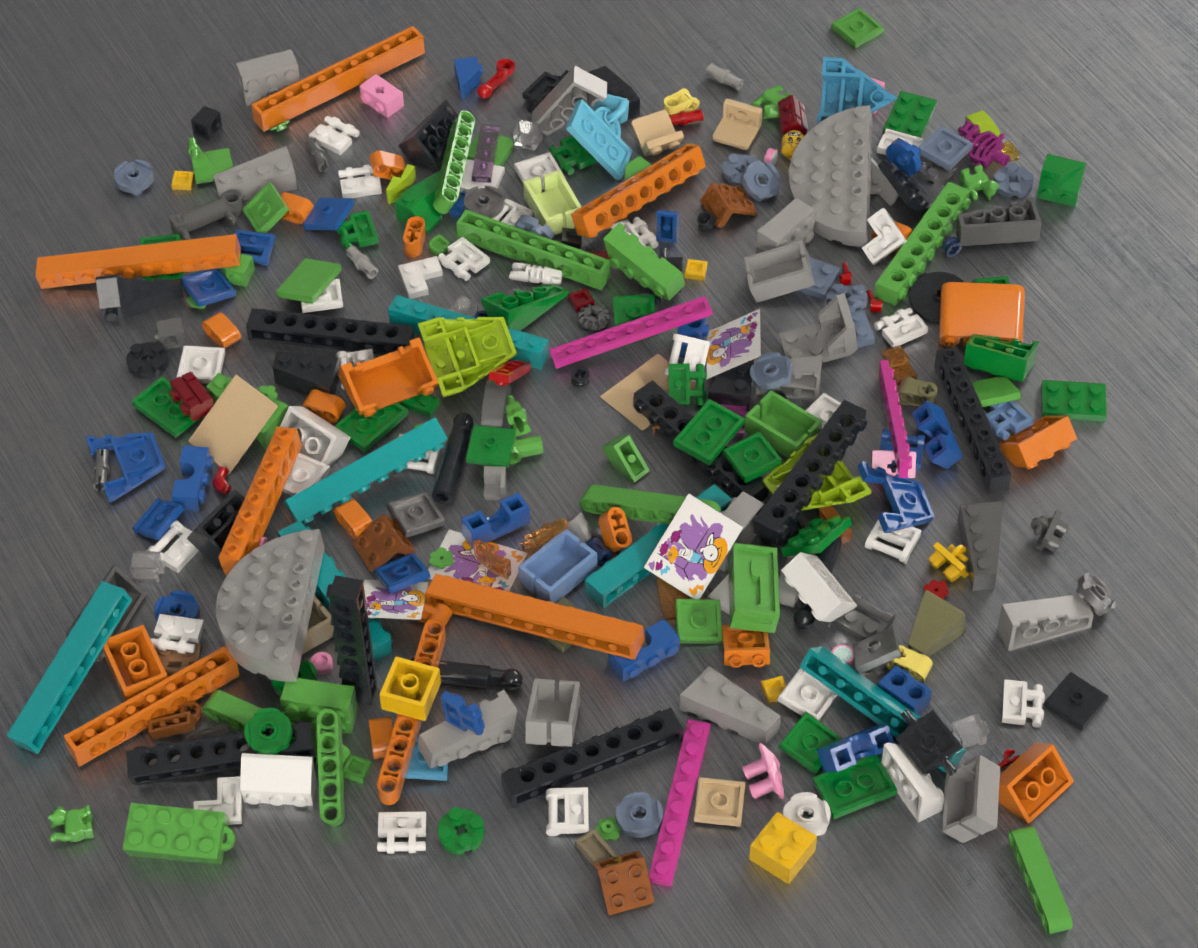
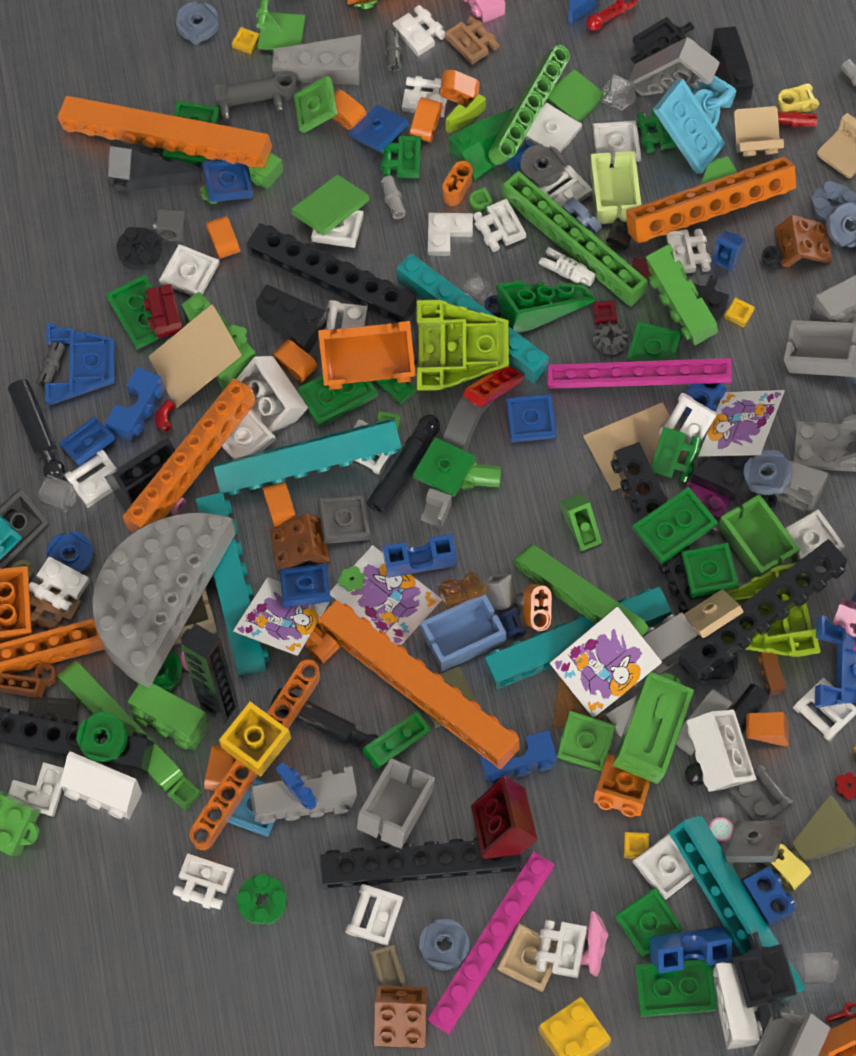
camera: 20 degrees right, 15 degrees up
blue plate [235,230,276,266] -> none
bright green beam [317,709,345,827] -> none
black wedge [398,100,458,168] -> none
tile [472,124,500,183] -> none
clear orange slope [473,539,511,580] -> none
bright green animal [505,395,531,437] -> none
black bush [571,367,590,388] -> none
bright green plant [594,817,621,841] -> none
light grey wedge [679,666,781,746] -> none
green plate [781,516,852,557] -> none
white plate [783,792,831,836] -> none
none -> black piece [8,379,66,482]
none -> green plate [362,711,431,770]
none -> orange beam [410,97,443,143]
none -> medium nougat plate [445,16,500,65]
none -> dark red slope [471,775,537,859]
none -> blue plate [506,394,557,443]
none -> white plate [535,920,587,978]
none -> tan plate [683,589,743,638]
none -> orange slope [746,712,789,747]

